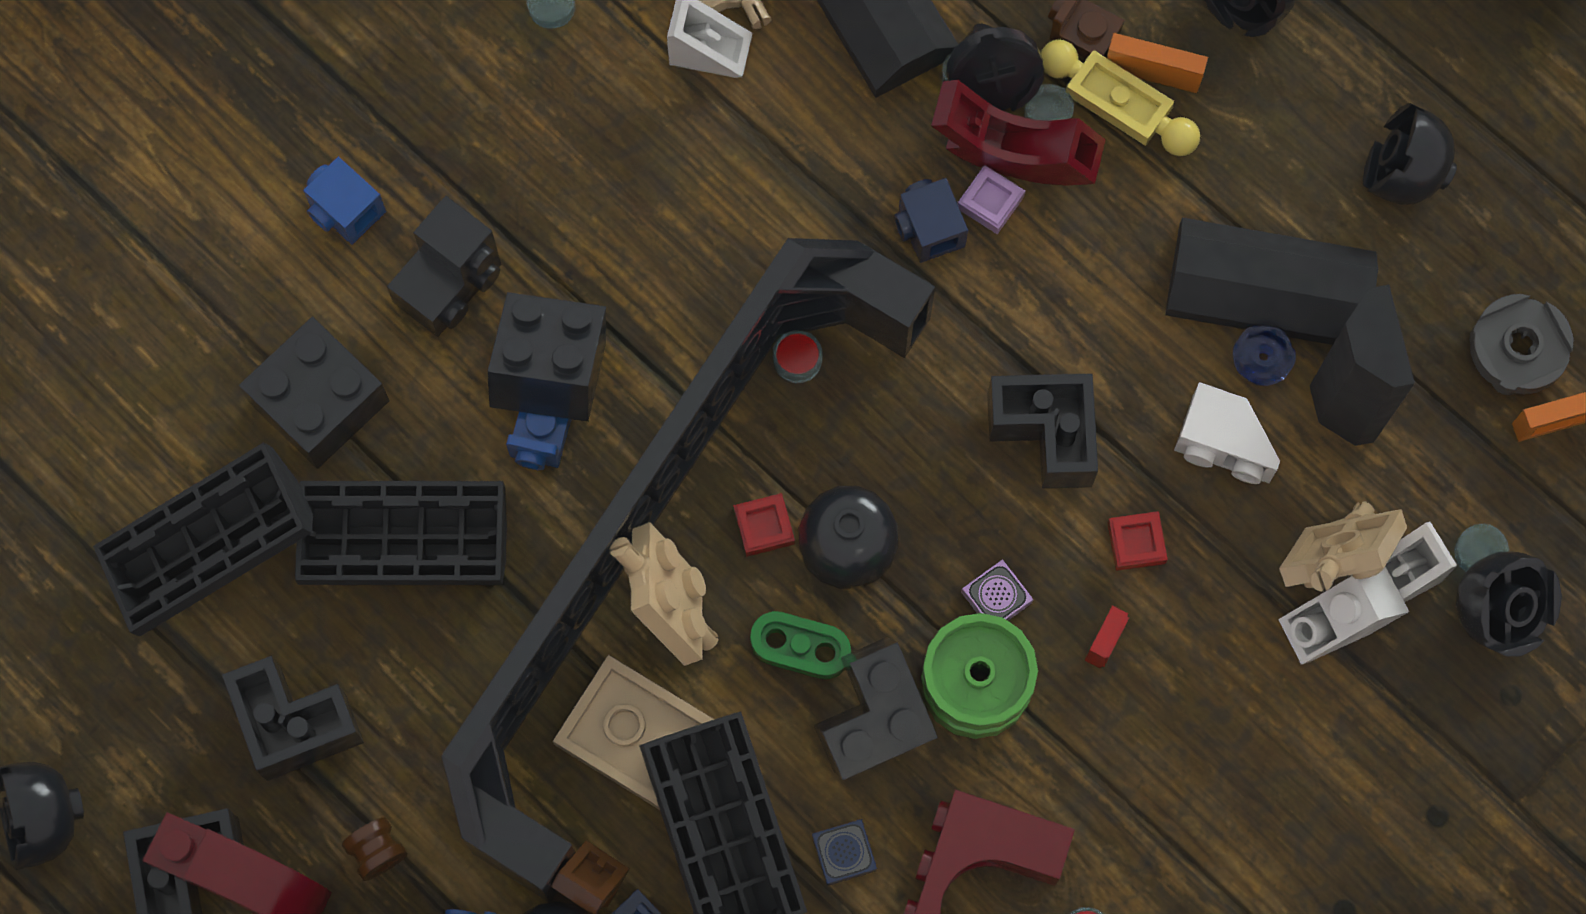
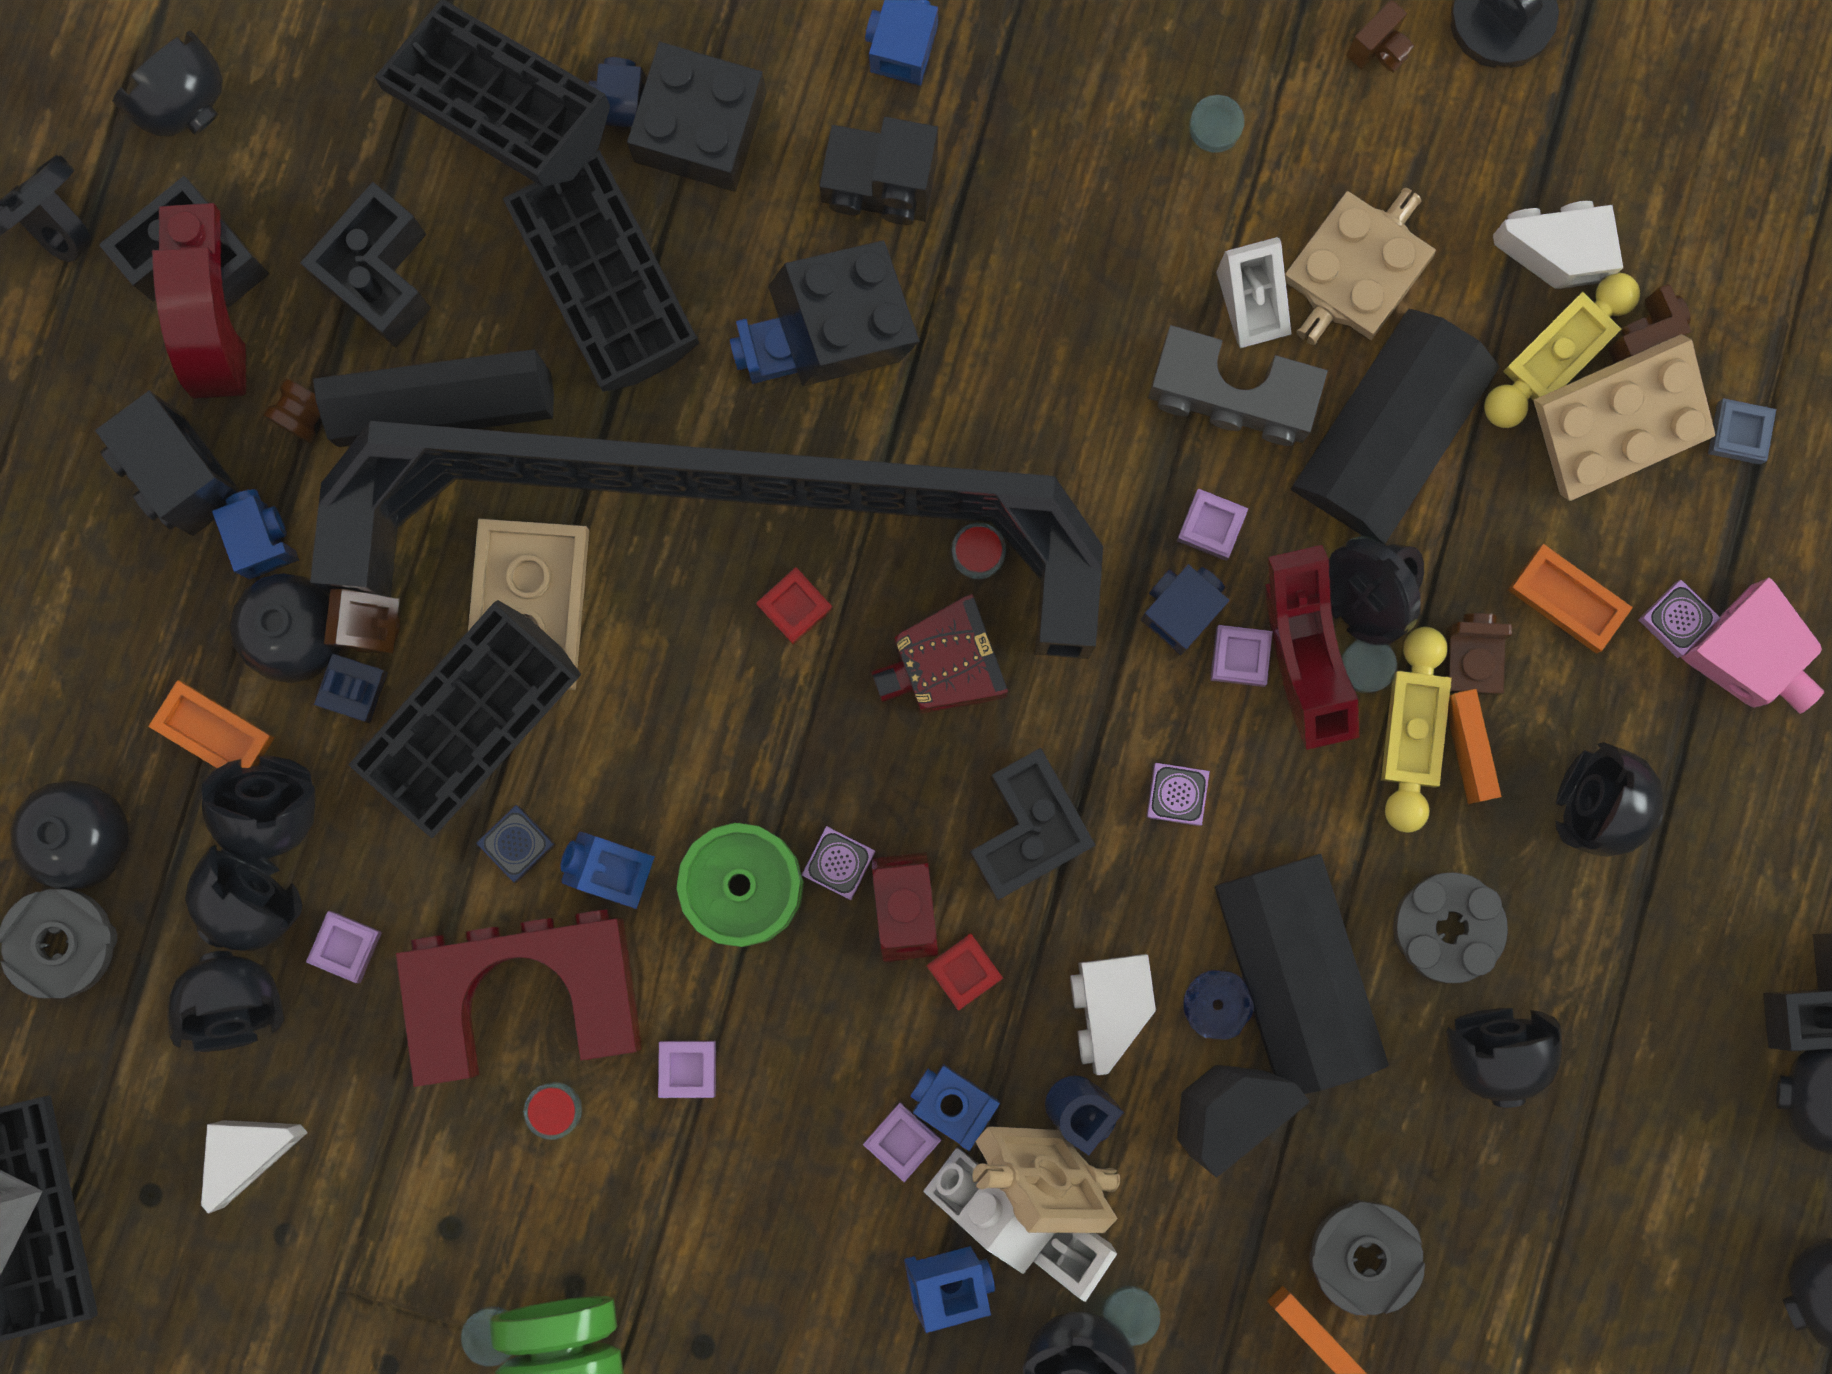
camera: 65 degrees right, 10 degrees up
tan plate [610,522,718,666] -> none
green plate [750,611,851,679] -> none
black cylinder [798,486,898,589] -> none
black brick [814,637,938,780] -> none
red tile [1085,606,1129,669] -> none
none -> black piece [313,349,554,447]
none -> blue bracket [560,832,655,909]
none -> dark blue plate [589,57,647,128]
none -> lavender tile [658,1041,716,1098]
none -> lavender tile [863,1102,941,1182]
none -> dark red torso [871,594,1008,713]
none -> dark red torso [872,852,938,962]
none -> blue brick [904,1246,995,1333]
none -> blue brick [910,1064,1000,1151]
none -> dark blue plate [1045,1076,1124,1155]
none -> tile [1146,763,1210,826]
none -> dark grey arch [1148,325,1328,446]
none -> lavender tile [1177,489,1249,561]
none -> dark grey plate [1393,873,1508,983]

